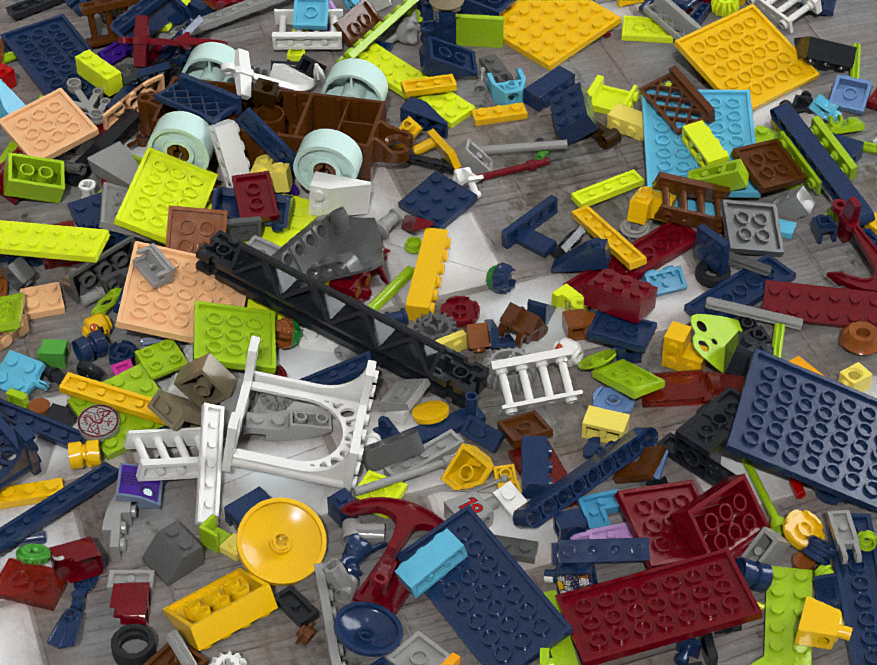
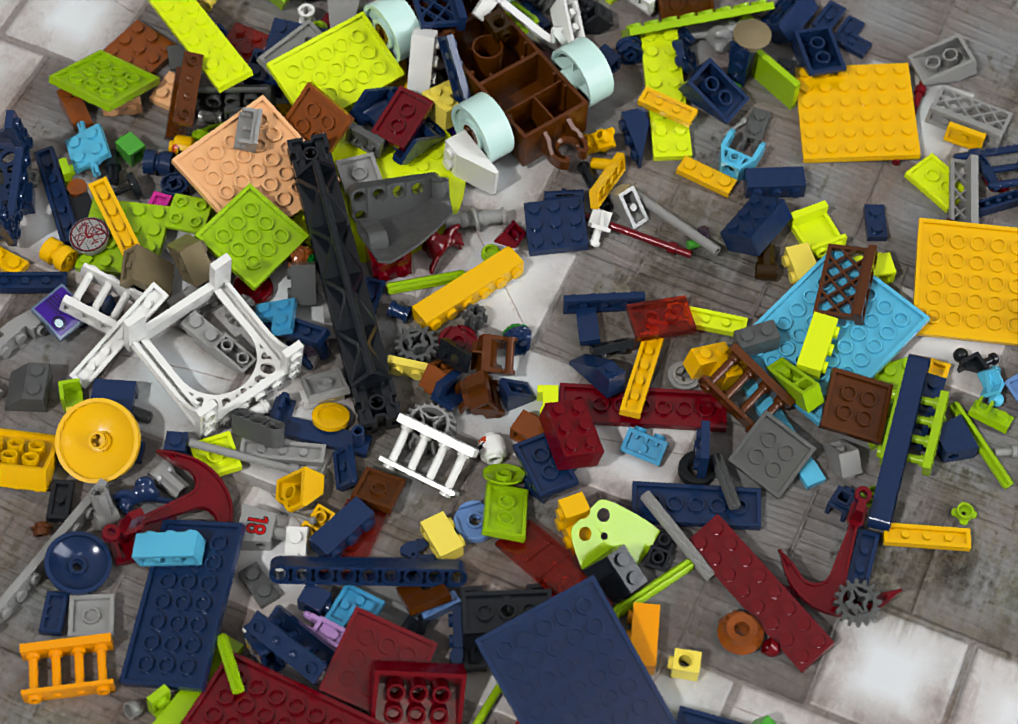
camera: 40 degrees right, 15 degrees up
none -> reddish brown fence [164,51,204,140]
none -> lime axle [217,633,245,695]
none -> dark azure plate [255,298,297,336]
none -> dark grey brick [287,261,317,305]
none -> black plate [437,338,472,373]
none -> dark blue hinge [448,606,463,664]
none -> dark grey gear [462,303,488,331]
none -> reddish brown piece [469,333,517,376]
none -> dark blue pin [544,188,584,201]
none -> clear red plate [626,295,697,342]
none -> dark blue plate [672,36,698,75]
none -> dark grey brick [732,319,781,357]
none -> dark blue plate [863,204,888,241]

